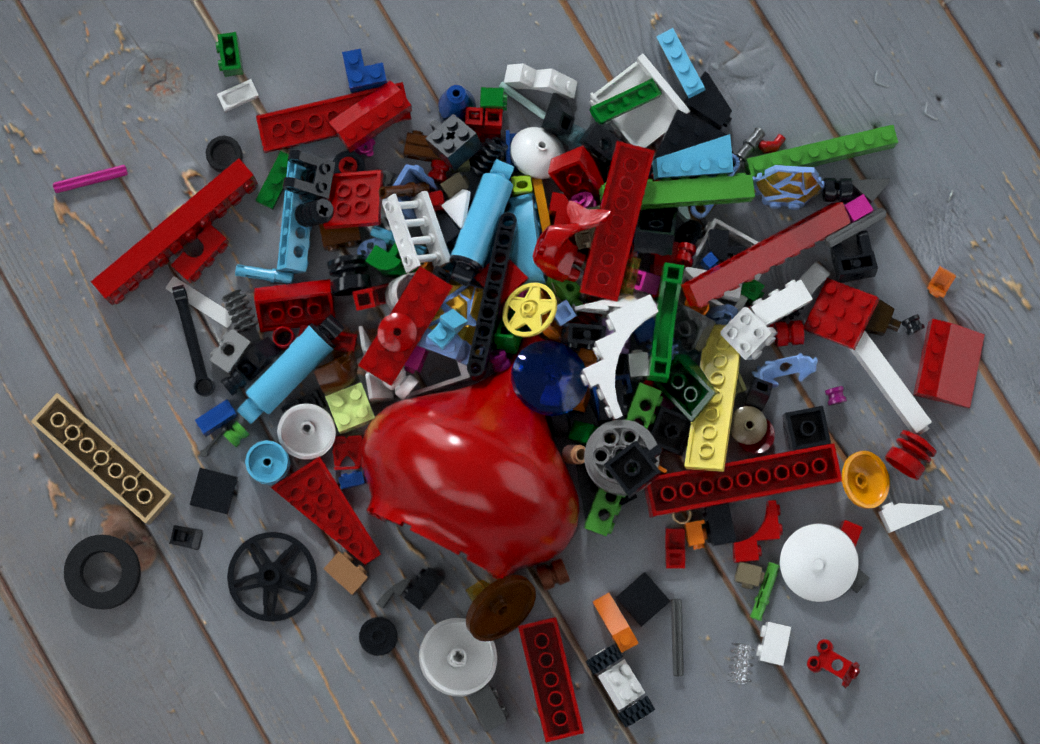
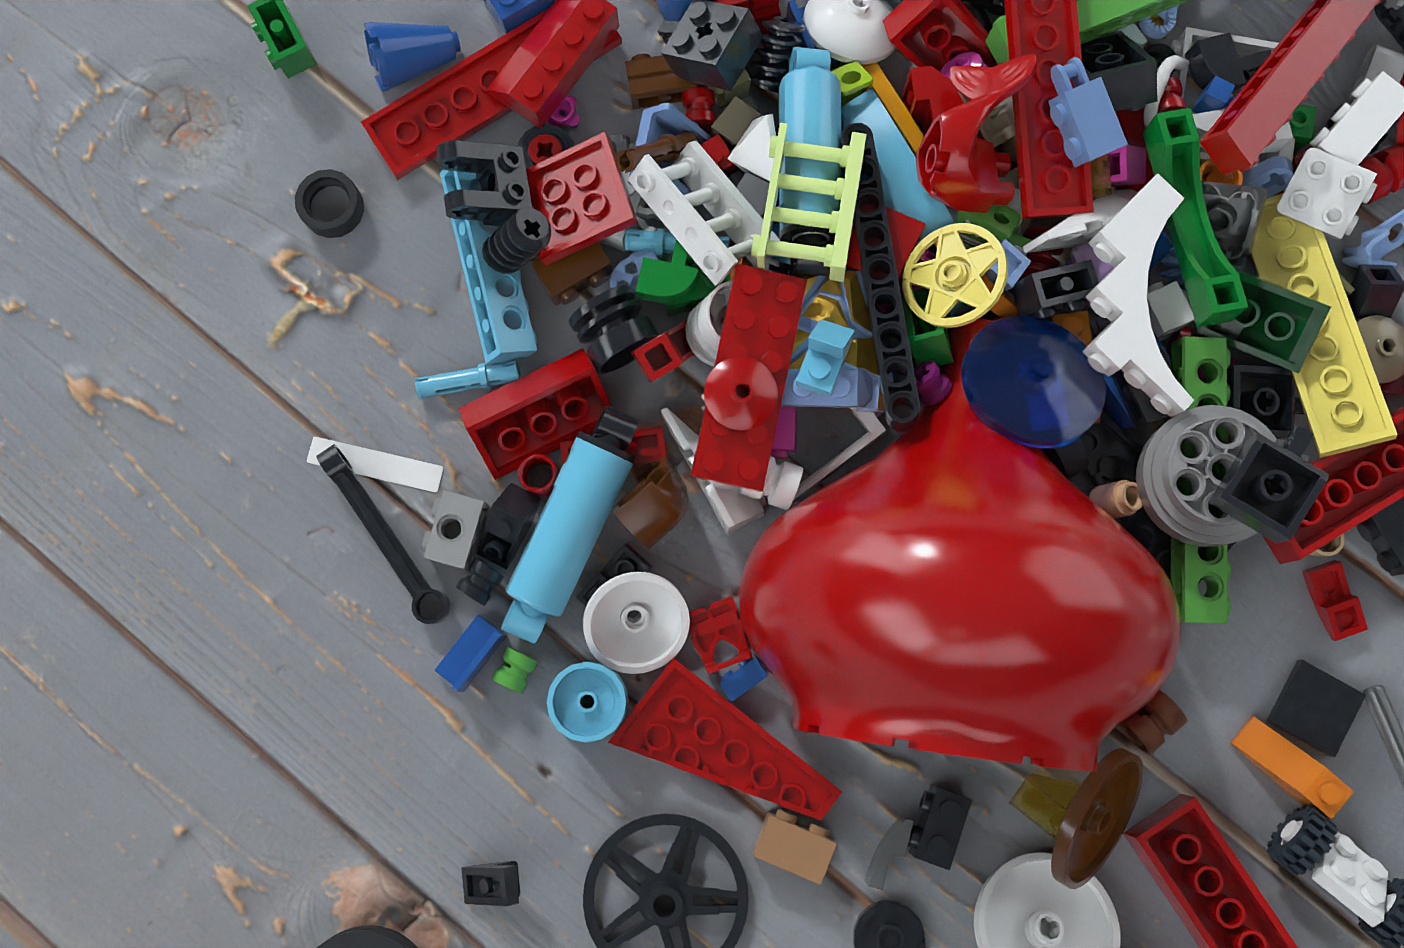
camera: 15 degrees left, 0 degrees up
tan brick [31,393,175,525] -> none
dark pink axle [53,165,128,193] -> none
red brick [90,158,258,305] -> none
red arch [171,224,229,283] -> none
black tile [190,468,238,515] -> none
dark grey hinge [200,424,229,457] -> none
white tile [217,79,259,112] -> none
dark grey piece [222,289,258,333] -> none
green plate [255,151,289,210] -> none
yellowish green brick [325,383,375,435] -> none
green slope [568,420,610,445] -> none
orange brick [684,520,707,550] -> none
none -> blue cone [364,22,461,92]
none -> yellowish green fence [751,123,866,282]
none -> medium blue brick [1048,57,1128,168]
none -> white animal [1144,55,1189,128]

